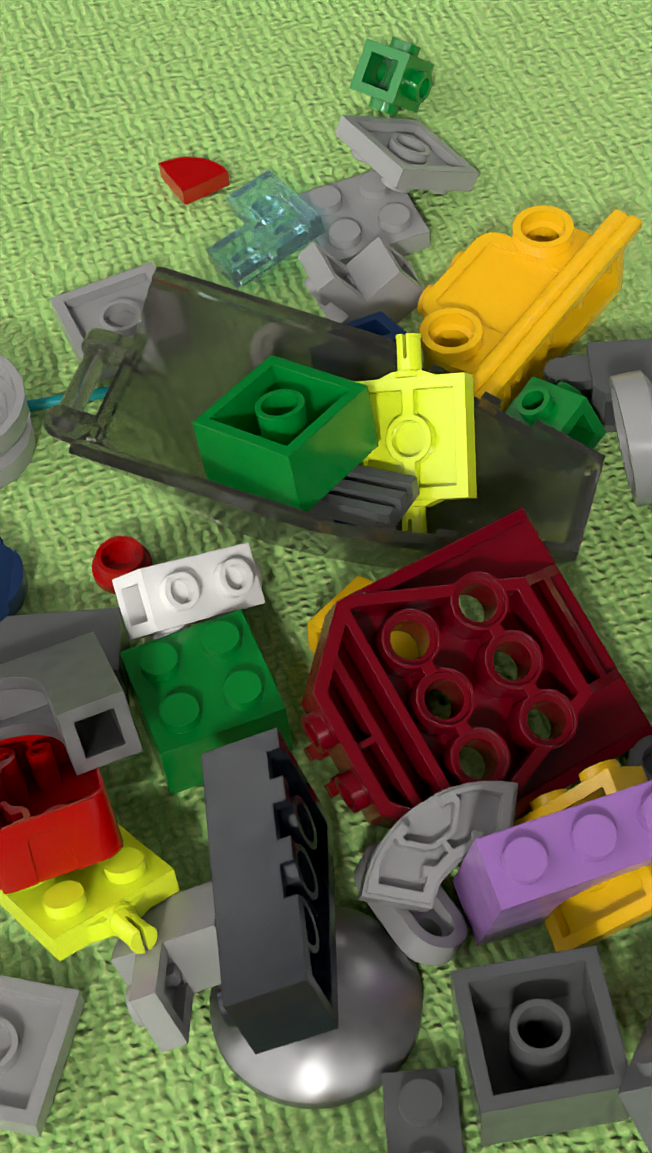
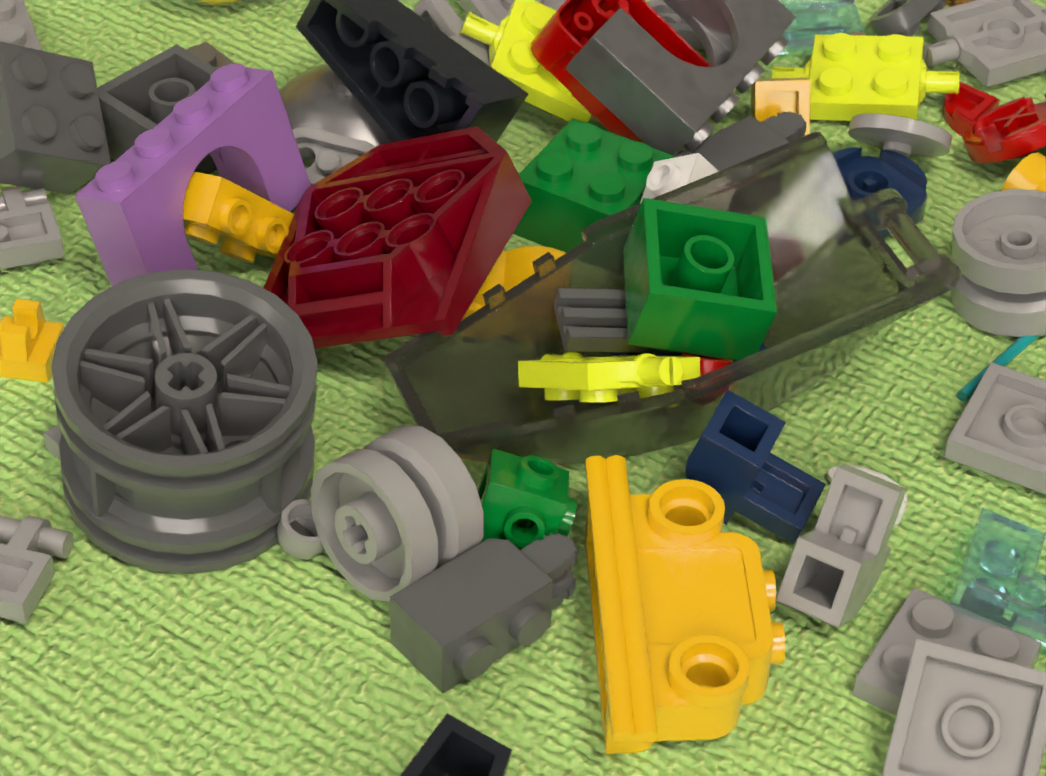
camera: 135 degrees right, 10 degrees down
light grey tile [357,781,518,913] -> none

